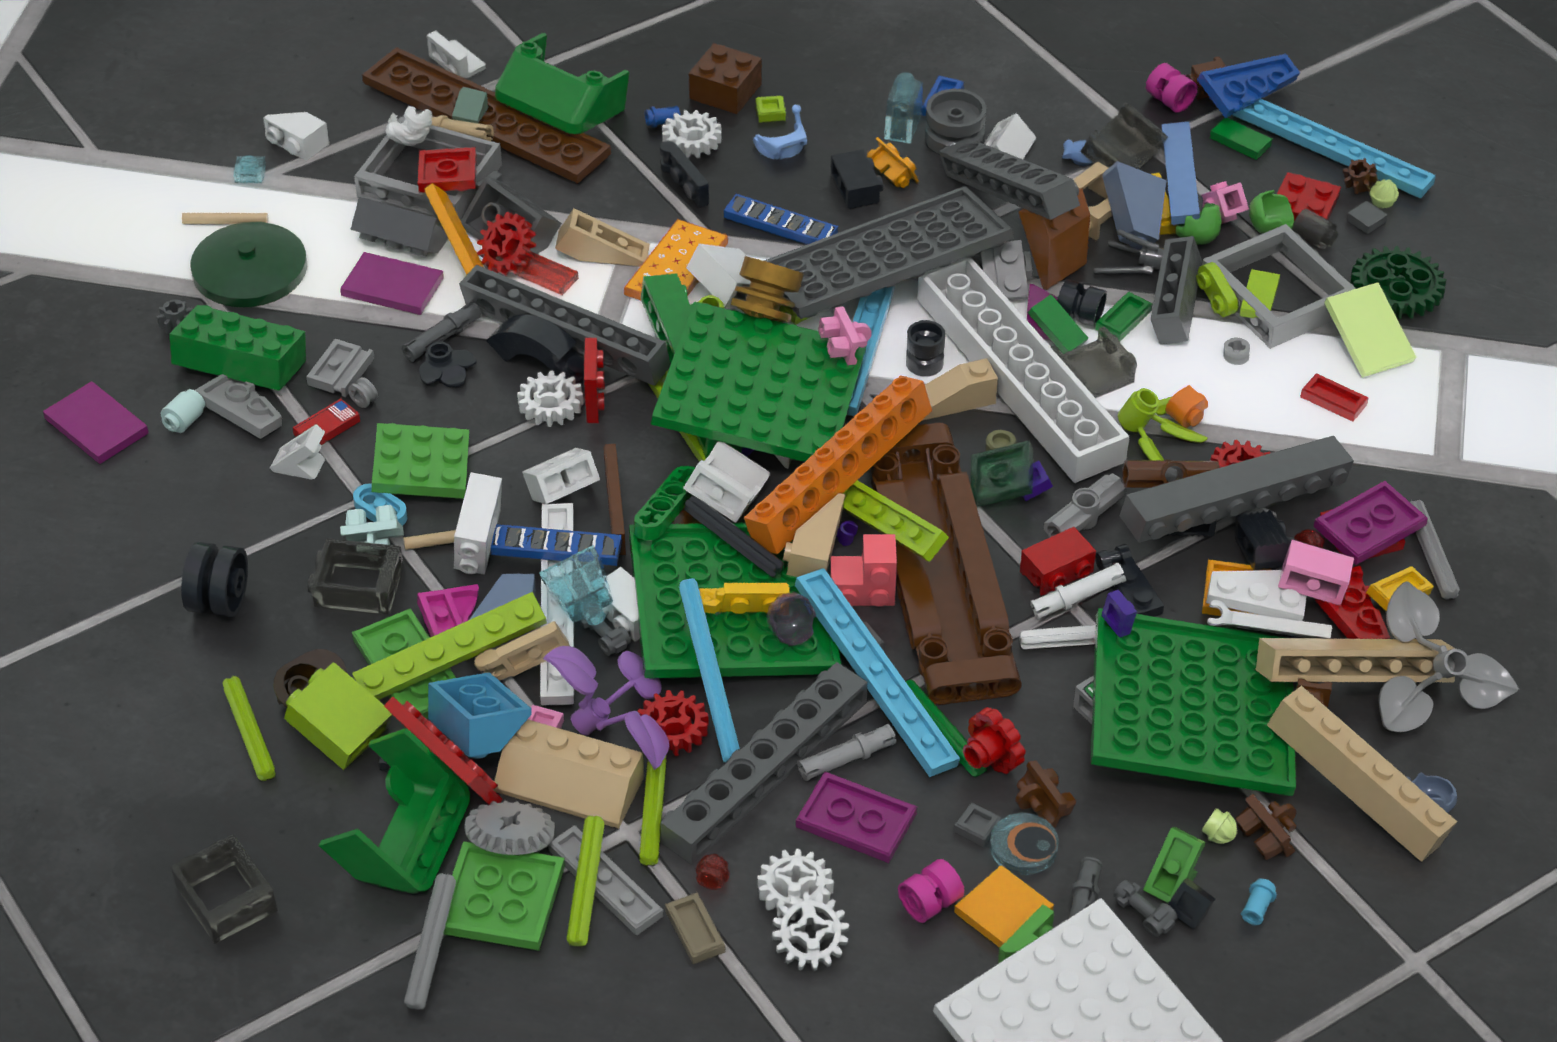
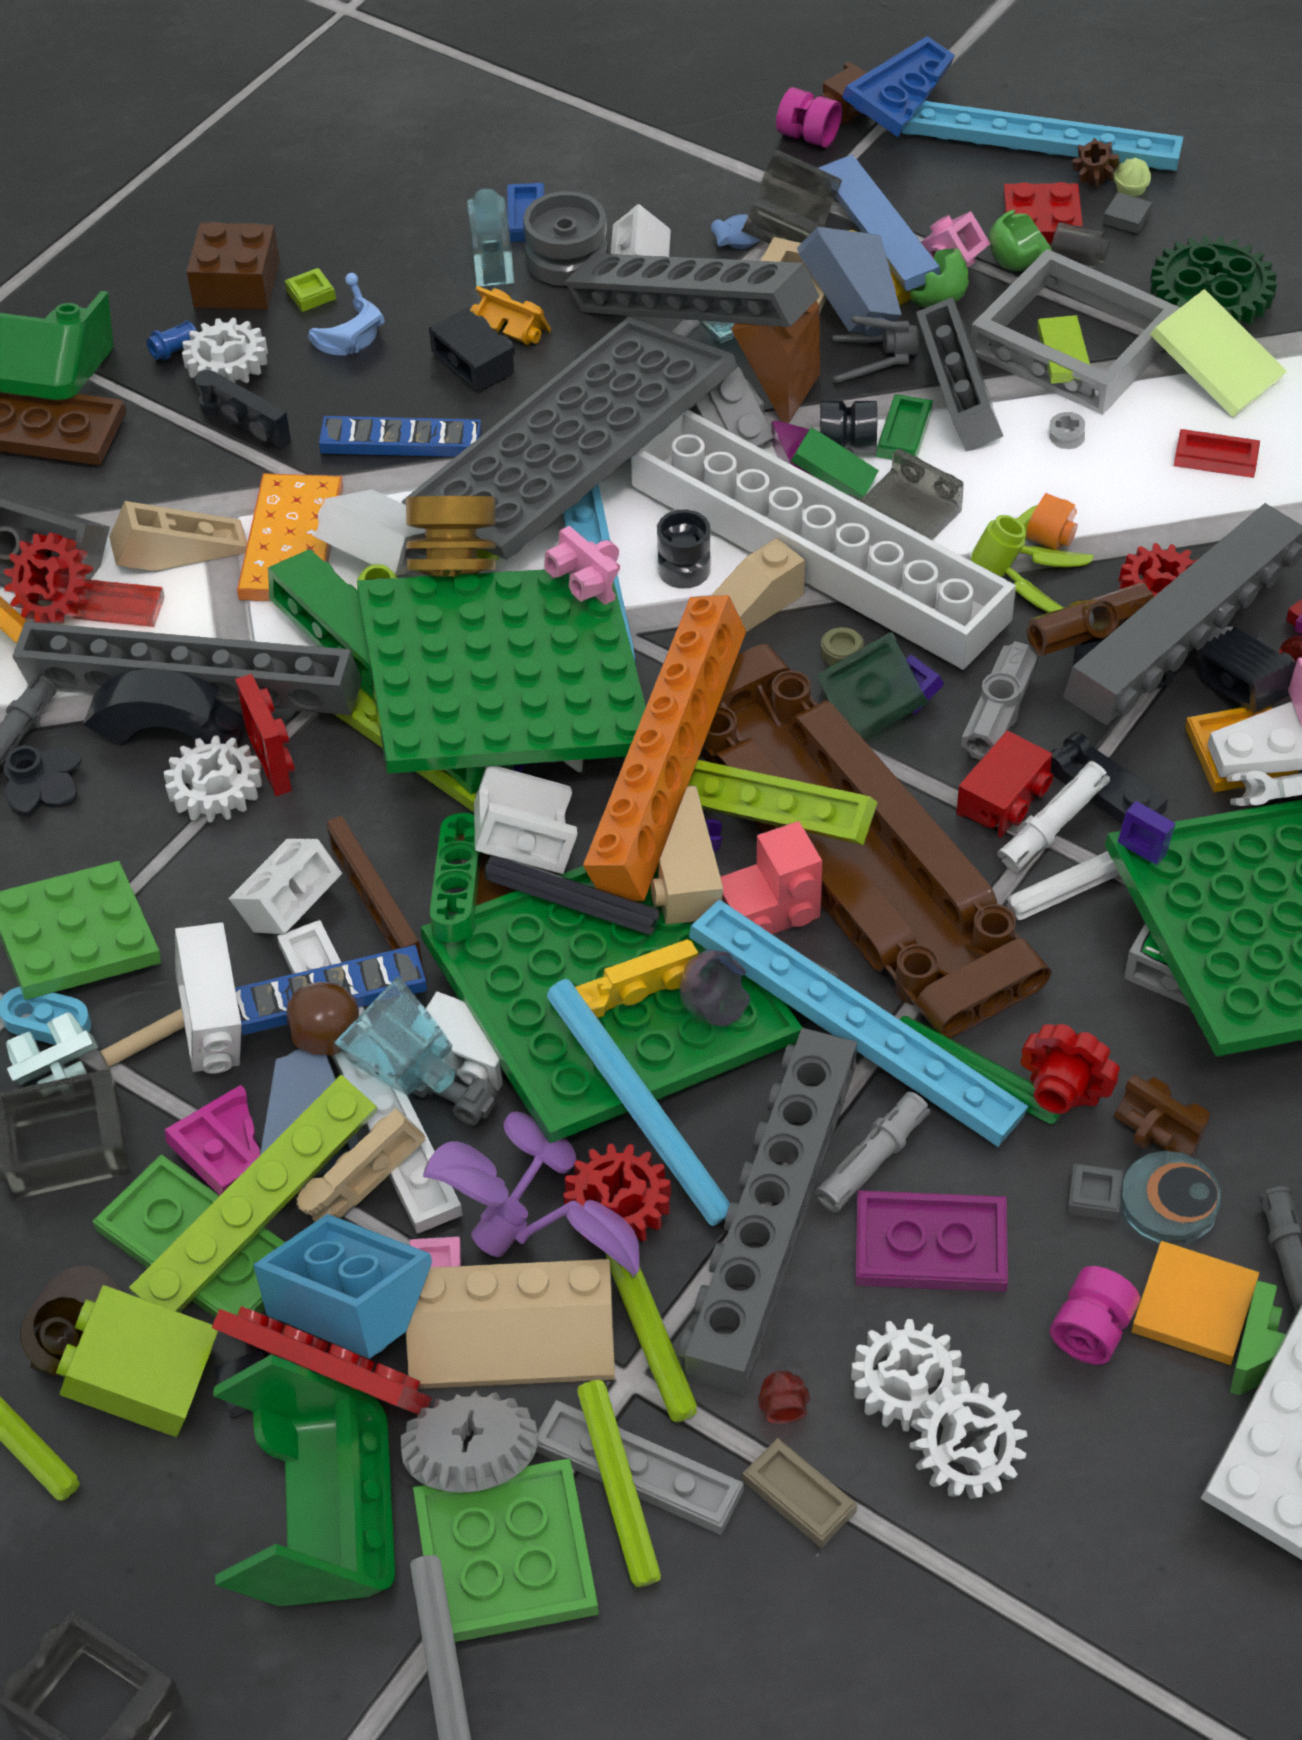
camera: 20 degrees left, 5 degrees up
lime plate [1196,262,1238,317] -> none
green tile [1210,118,1272,160] -> none
none -> reddish brown hair [286,982,359,1055]

